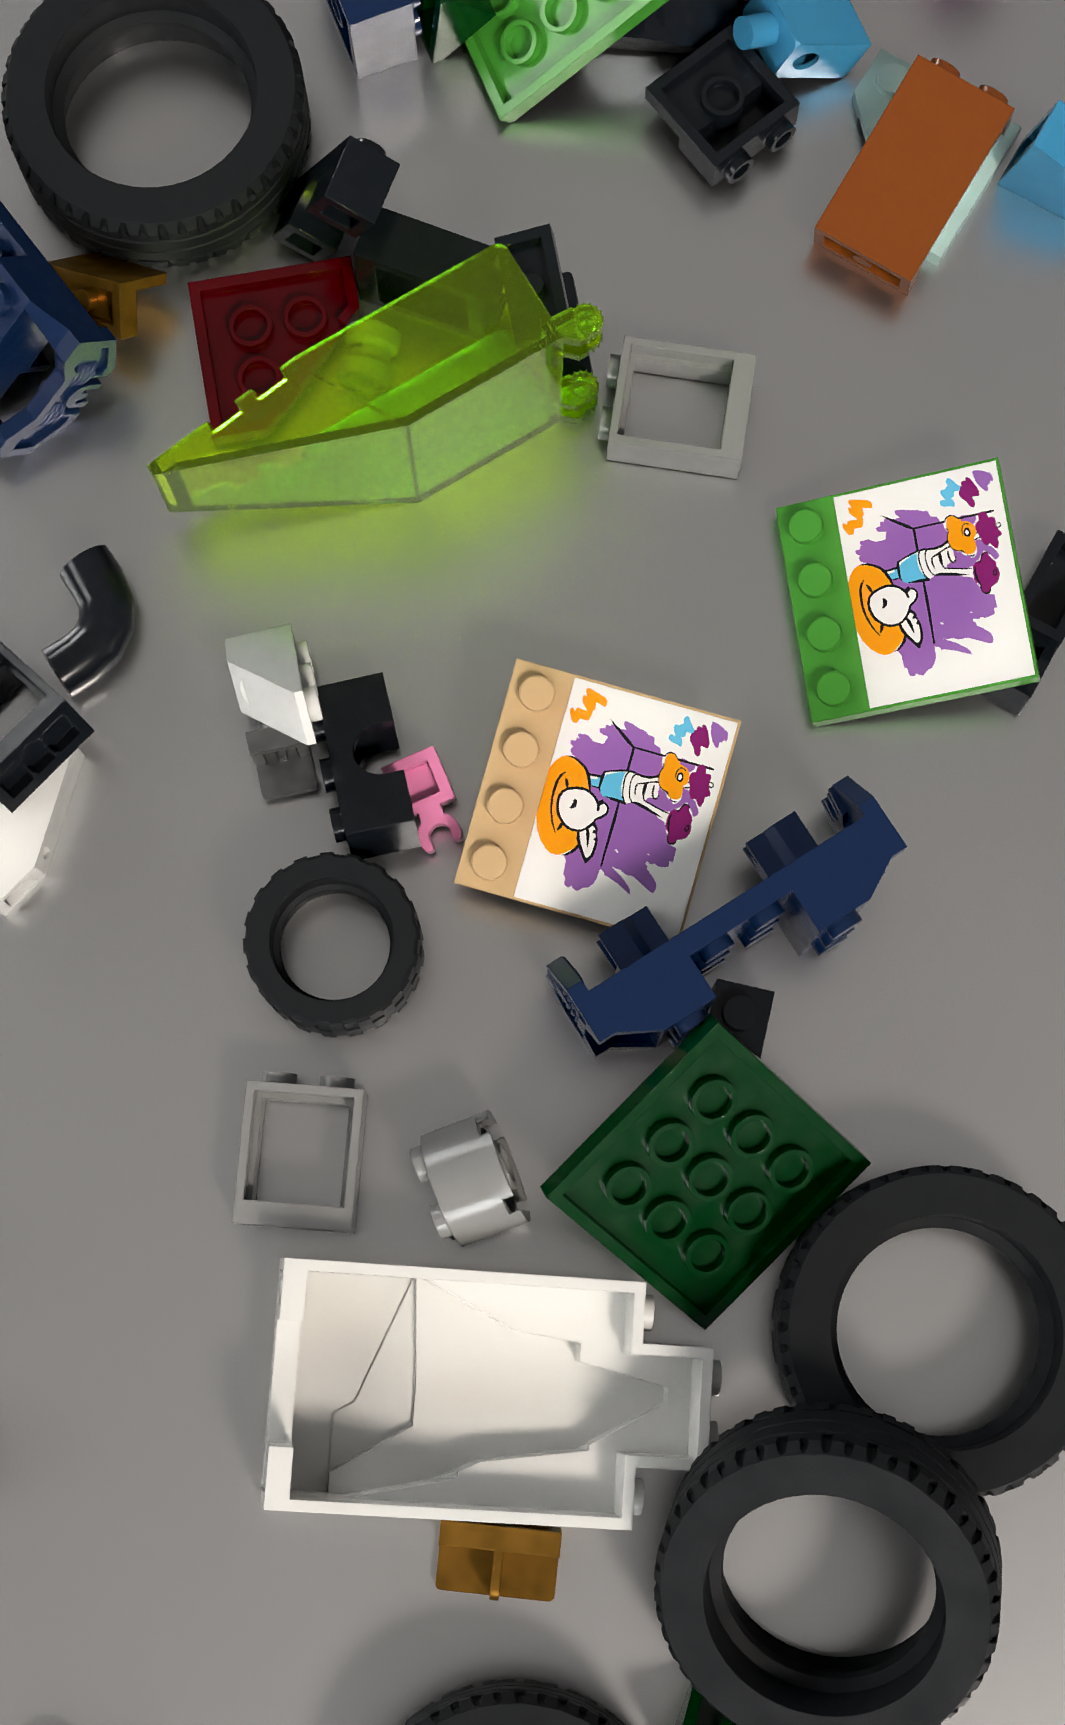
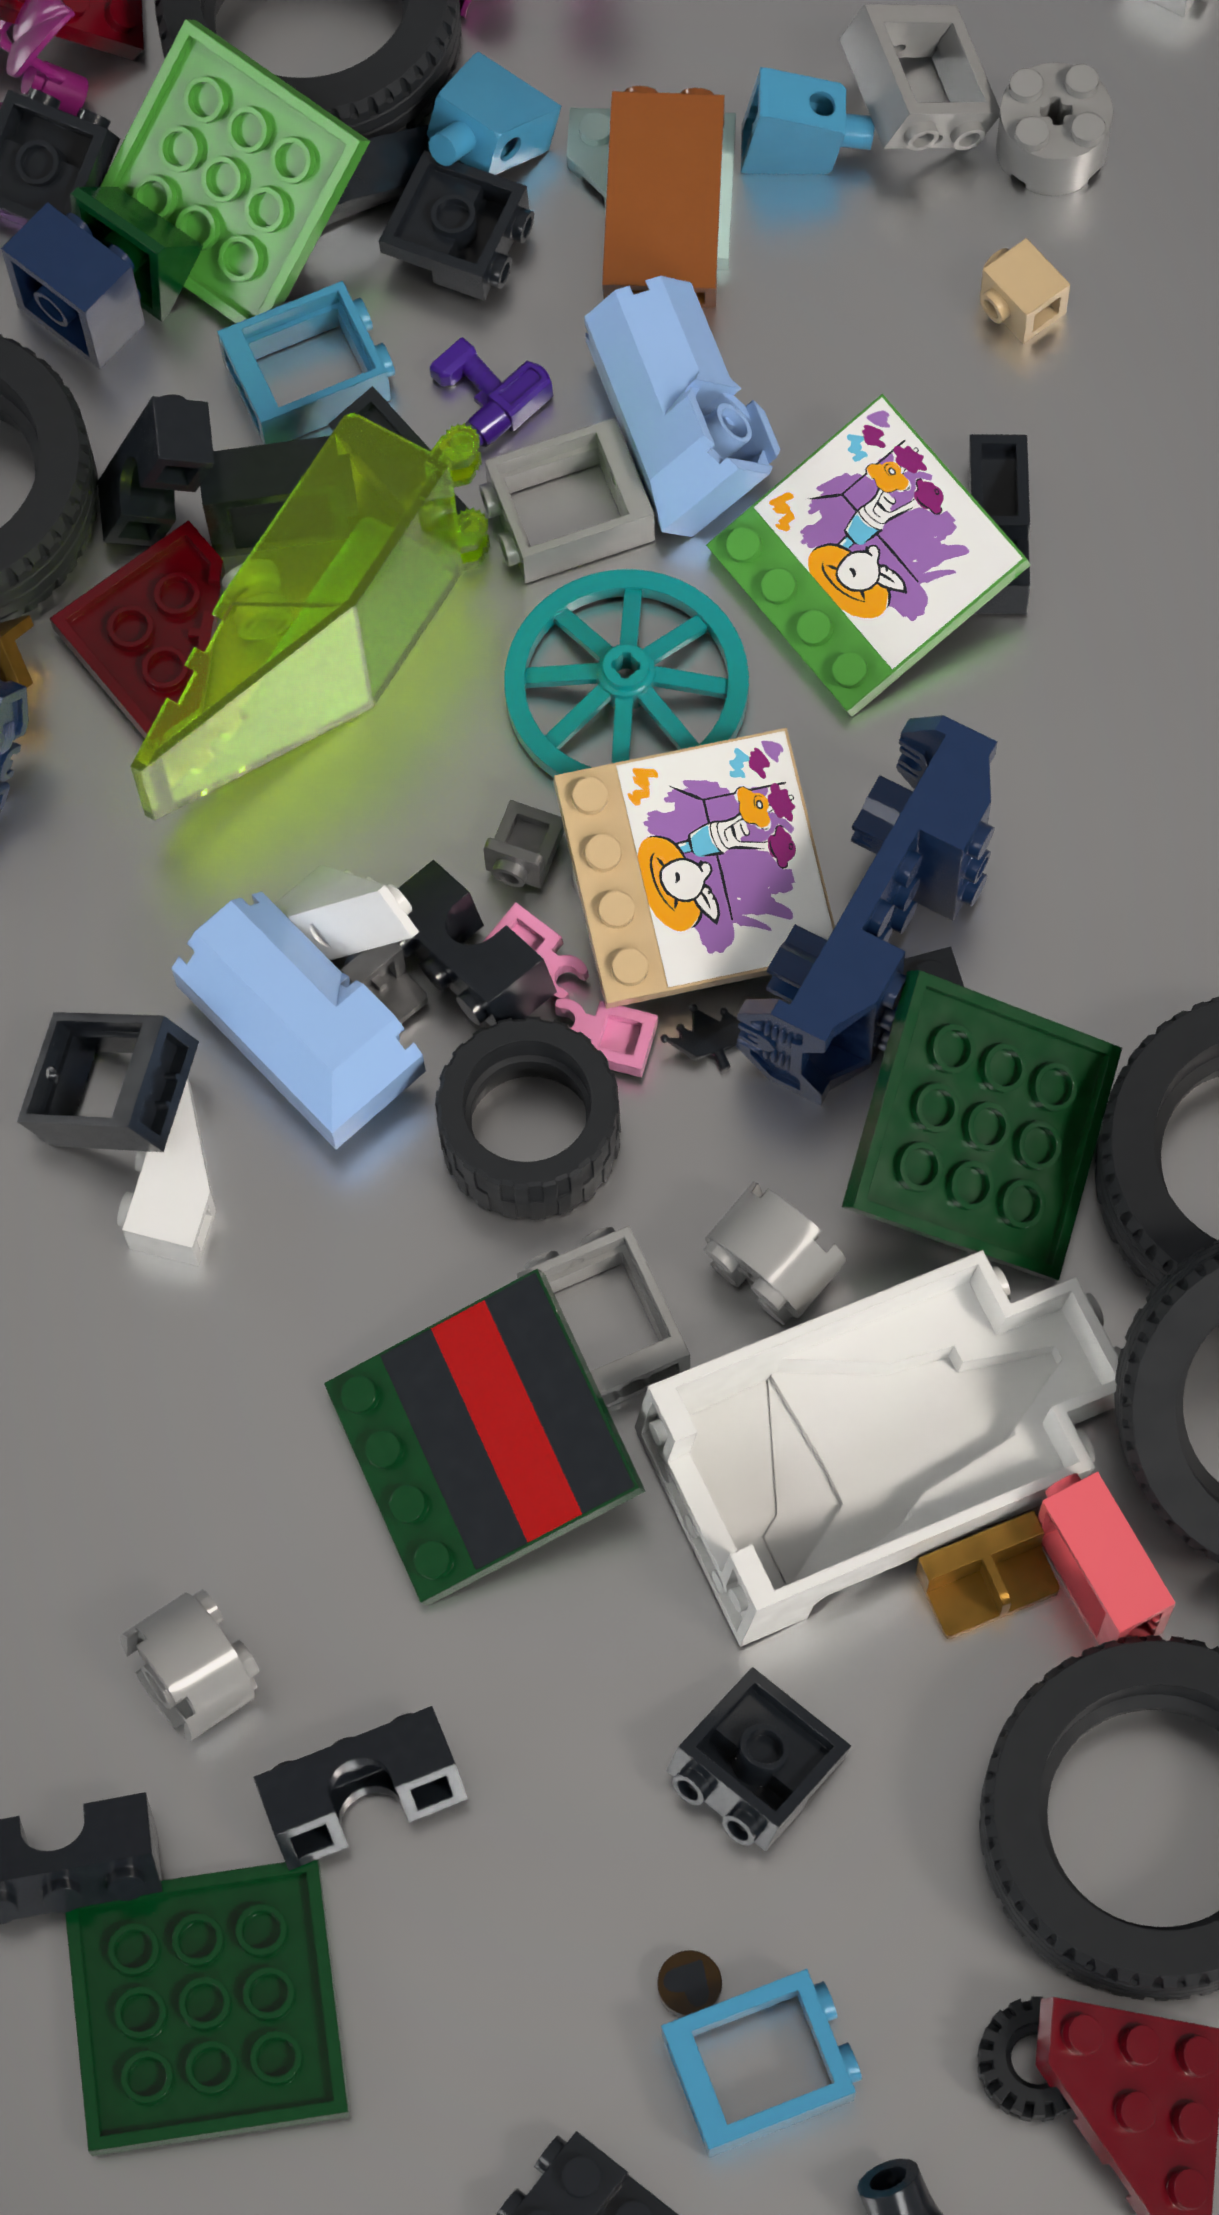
camera: 25 degrees left, 10 degrees down
black cylinder [41,545,135,698] -> none
none -> light blue brick [171,891,426,1149]
none -> dark azure window [217,281,395,444]
none -> plate [324,1269,645,1605]
none -> dark purple piece [430,337,553,468]
none -> flat silver bracket [483,800,565,889]
none -> teal wheel [504,569,749,778]
none -> bright pink plate [555,999,658,1078]
none -> light blue brick [584,276,780,537]
none -> black piece [660,1004,741,1071]
none -> black plate [667,1667,851,1851]
none -> coral window [1038,1471,1175,1645]

